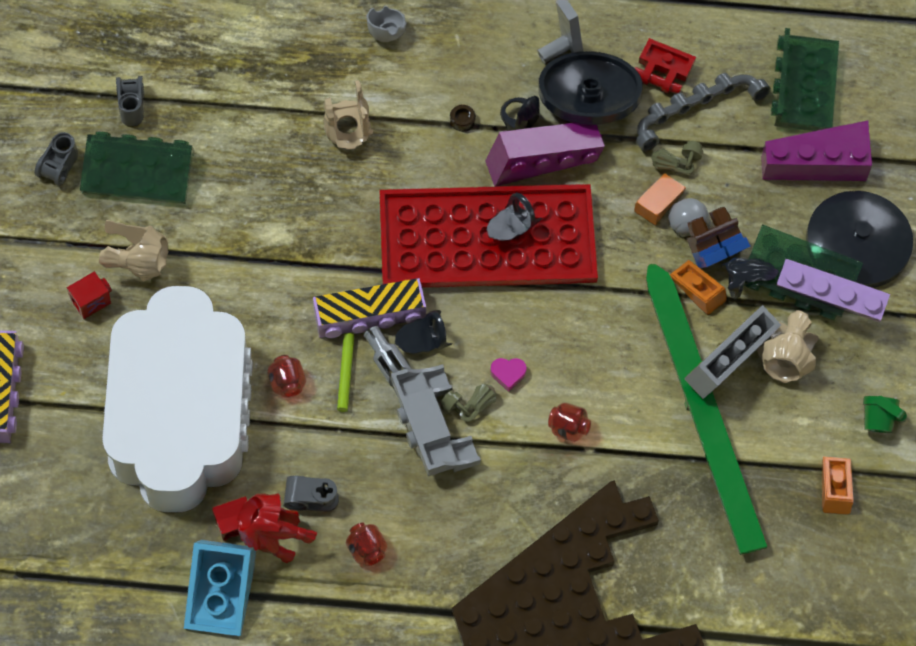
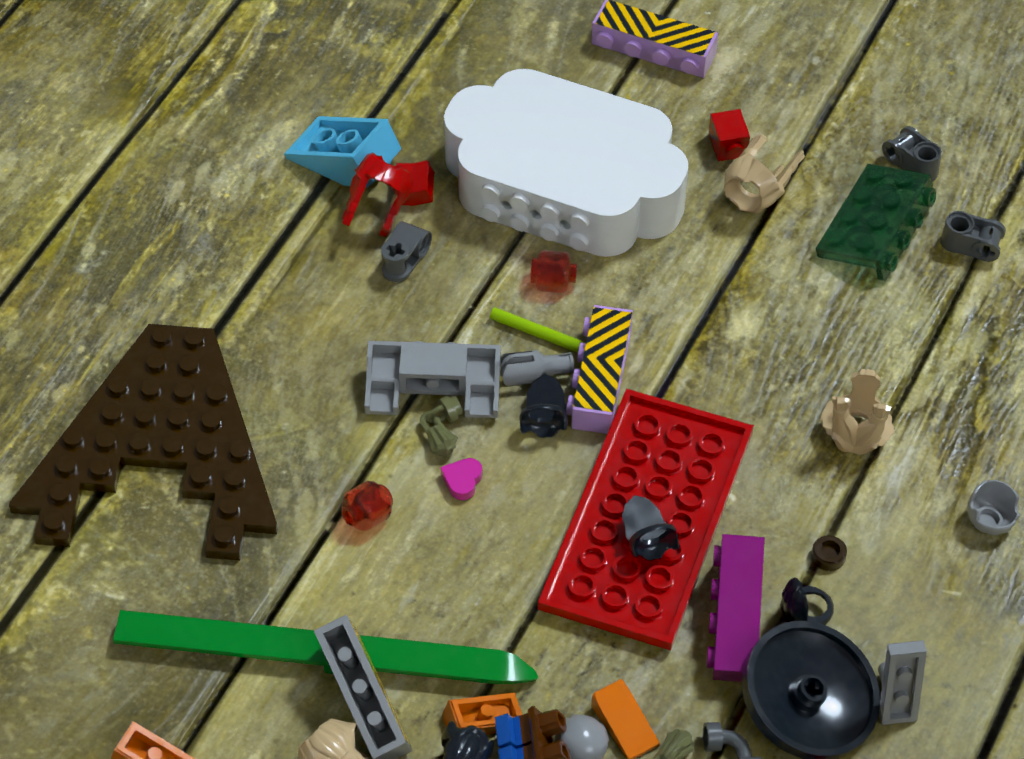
camera: 115 degrees right, 10 degrees down
clear red head [345,522,388,566] -> none

